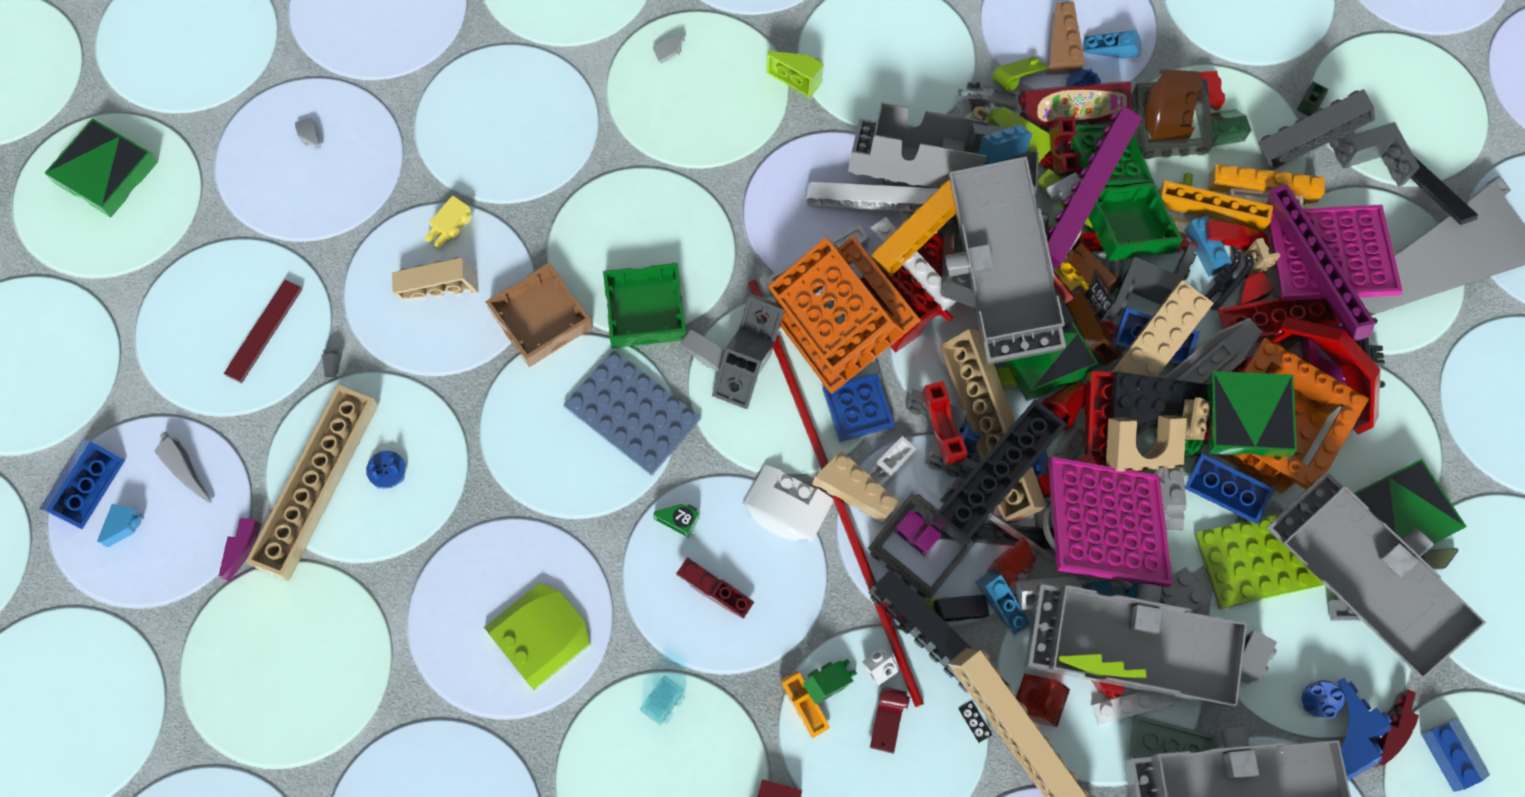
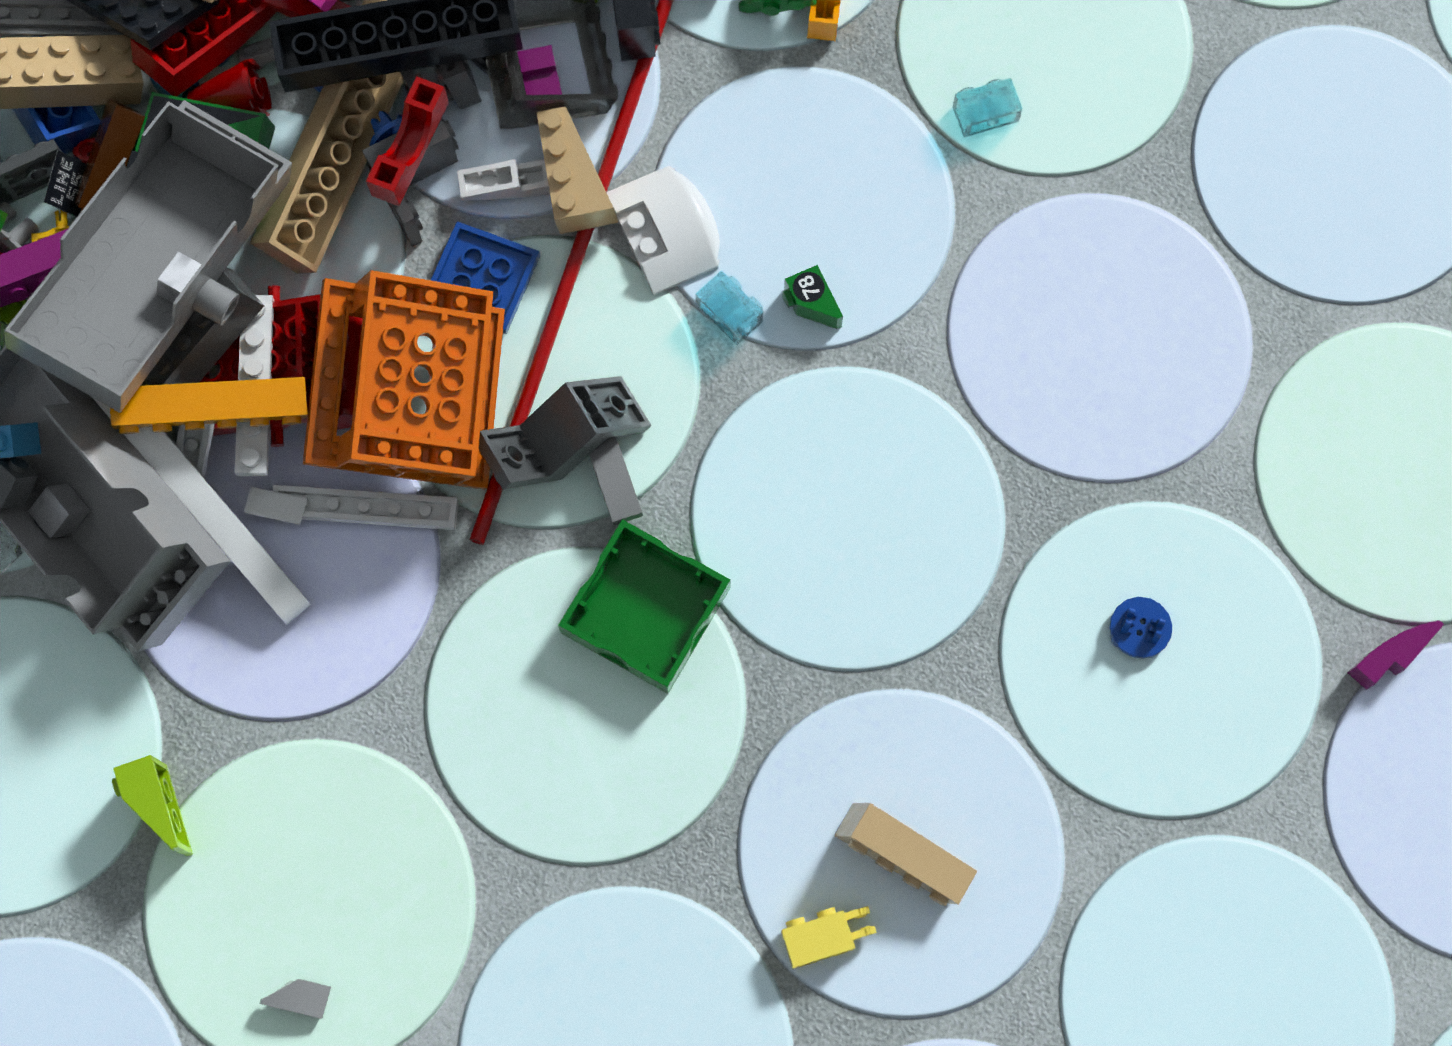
camera: 140 degrees left, 5 degrees up
light grey piece [154,432,212,503] -> none
dark red tile [223,280,303,384] -> none
tan brick [246,385,378,581] -> none
dark grey cone [321,349,341,378] -> none
lime wedge [484,583,590,691] -> none
medium nougat tile [485,262,593,367] -> none
sand blue plate [563,349,701,476] -> none
dark red slope [675,557,754,619] -> none
reddish brown door [1066,243,1122,295] -> none
none -> white sticker [243,486,308,525]
none -> clear light blue brick [695,270,763,345]

